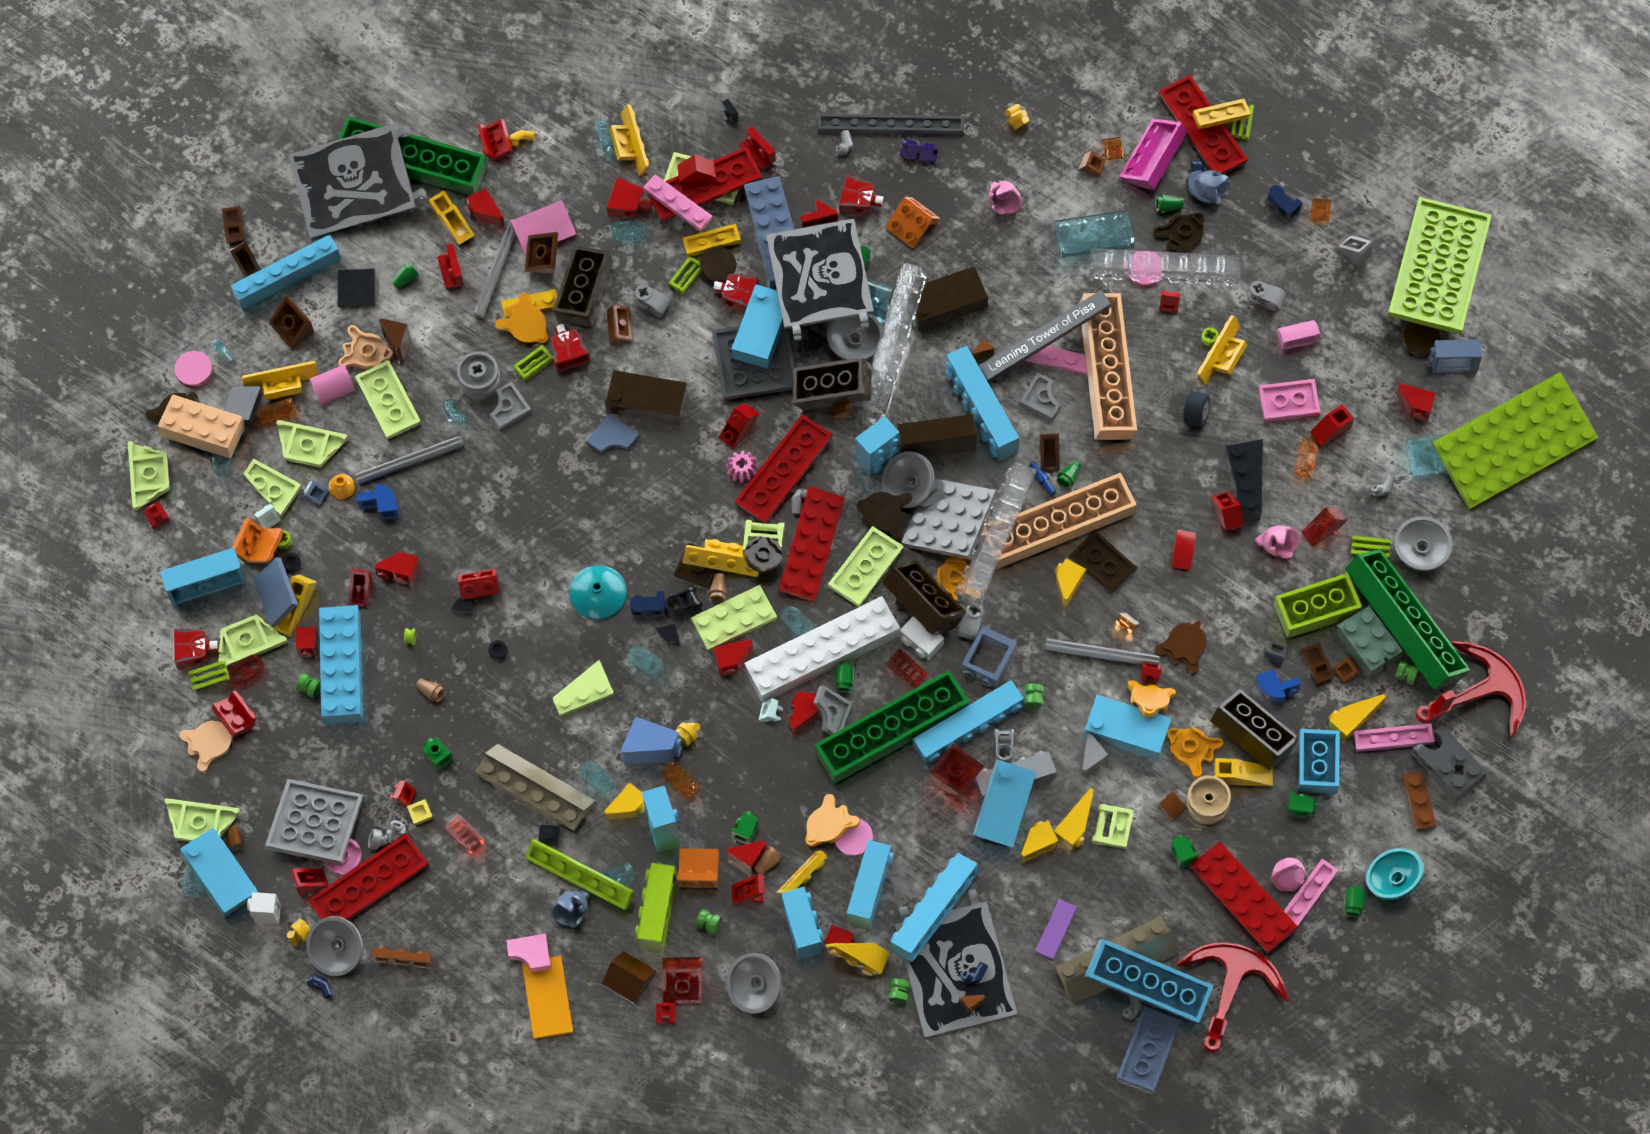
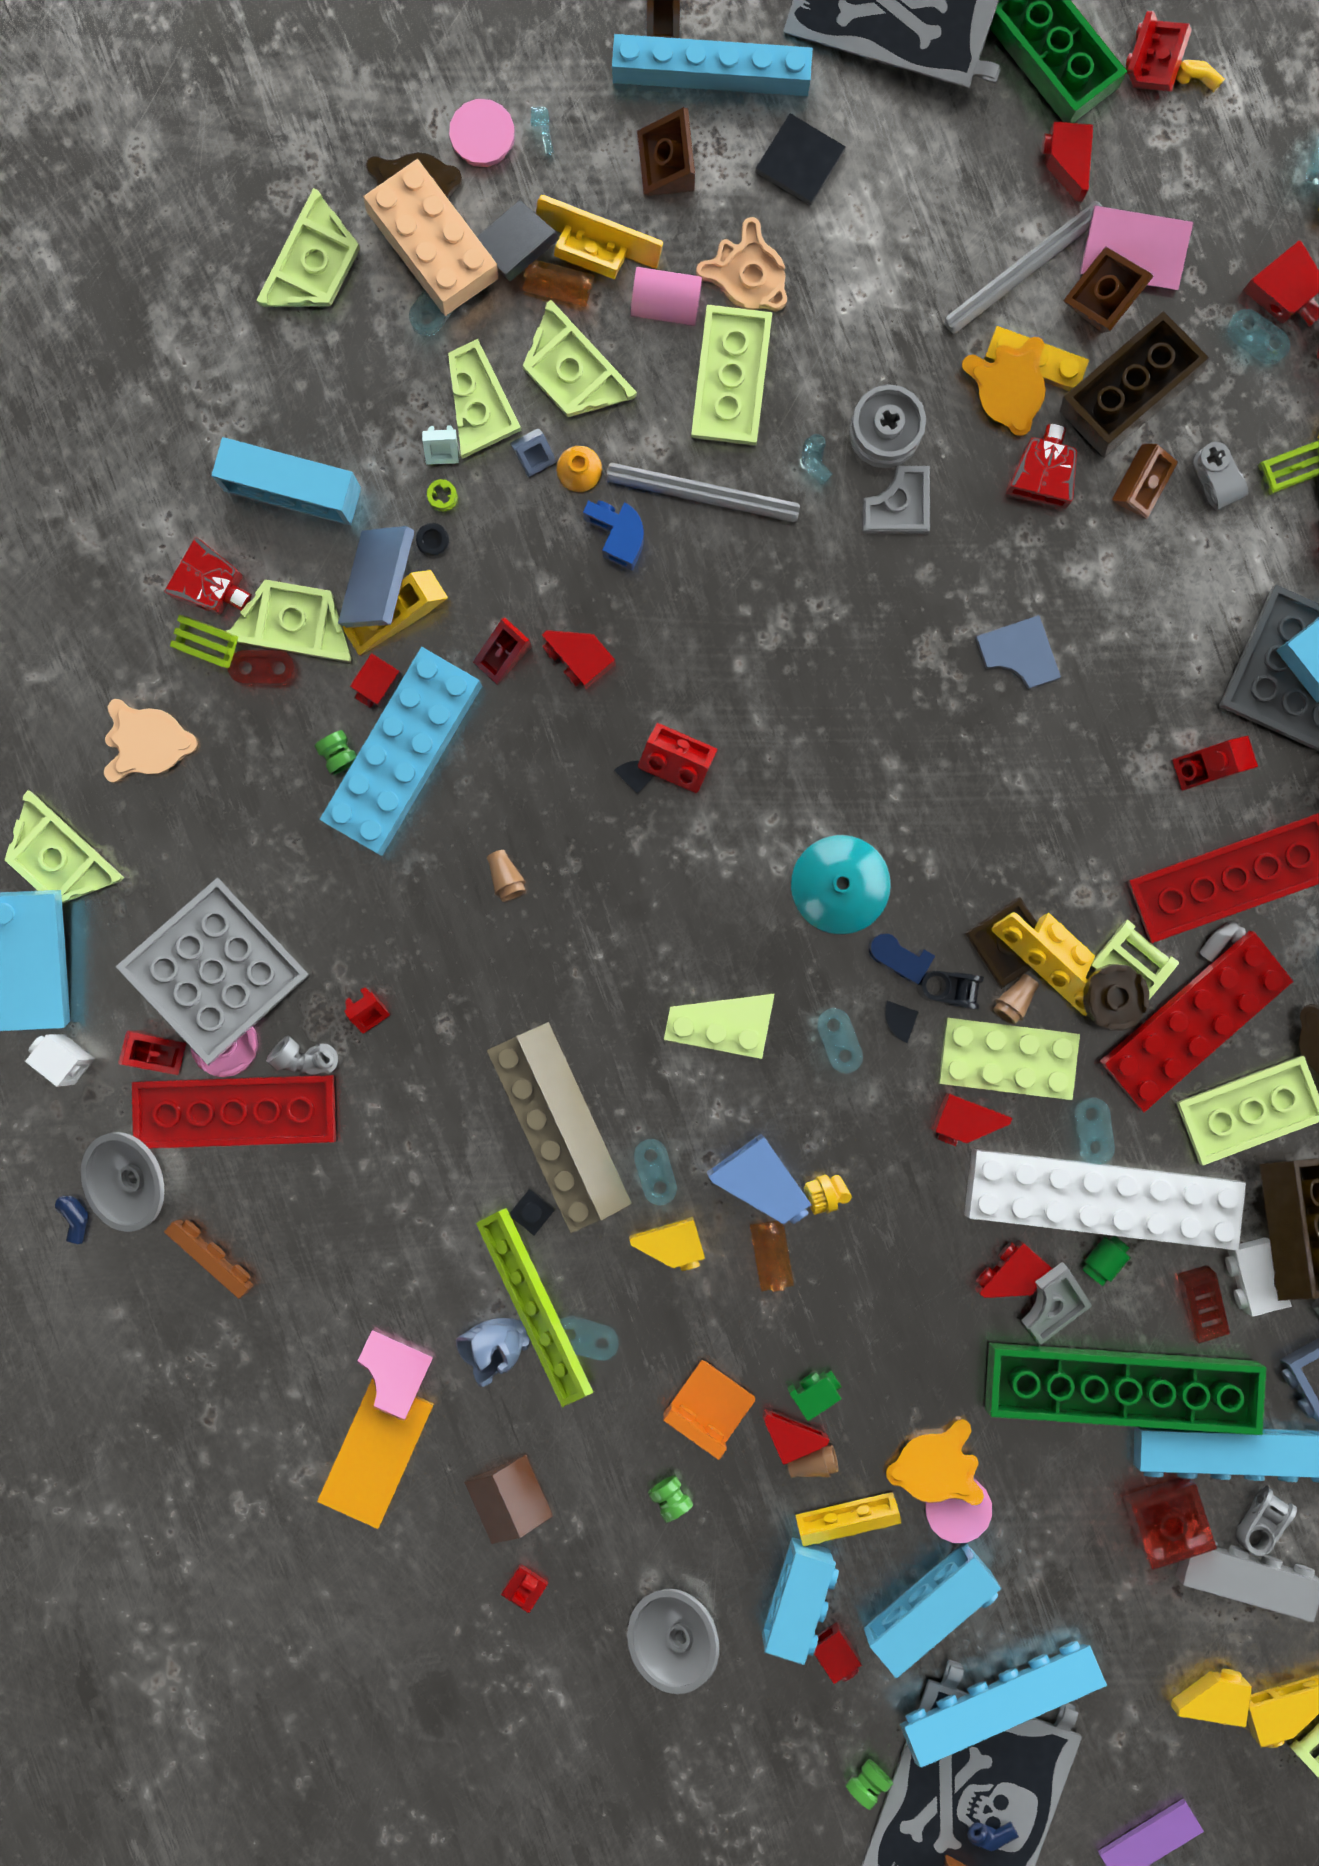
camera: 30 degrees right, 20 degrees up
red tile [143,502,170,529] -> none
red bracket [211,690,256,737] -> none
dark orange slope [225,825,242,852] -> none
orange bracket [232,519,284,563] -> none
yellow piece [287,919,311,947] -> none
reddish brown slope [379,318,411,365] -> none
green cone [391,263,419,289] -> none
lime bush [404,628,416,646] -> none
light yellow plate [407,799,433,826] -> none
green brick [422,737,453,771] -> none
yellow slope [428,190,475,245] -> none
red bracket [437,243,464,289] -> none
clear red slope [444,814,485,854] -> none
black tile [488,640,508,661] -> none
lime tile [513,345,554,382] -> none
dark brown brick [605,370,688,426] -> none
lime brick [635,863,677,953] -> none
medium azure brick [642,785,680,853] -> none
clear red slope [662,957,703,1004] -> none
bright pink gear [726,450,758,483] -> none
red slope [731,874,765,904] -> none
light aqua tile [759,698,783,723] -> none
yellow slope [825,943,890,976] -> none
medium azure brick [973,760,1036,848] -> none

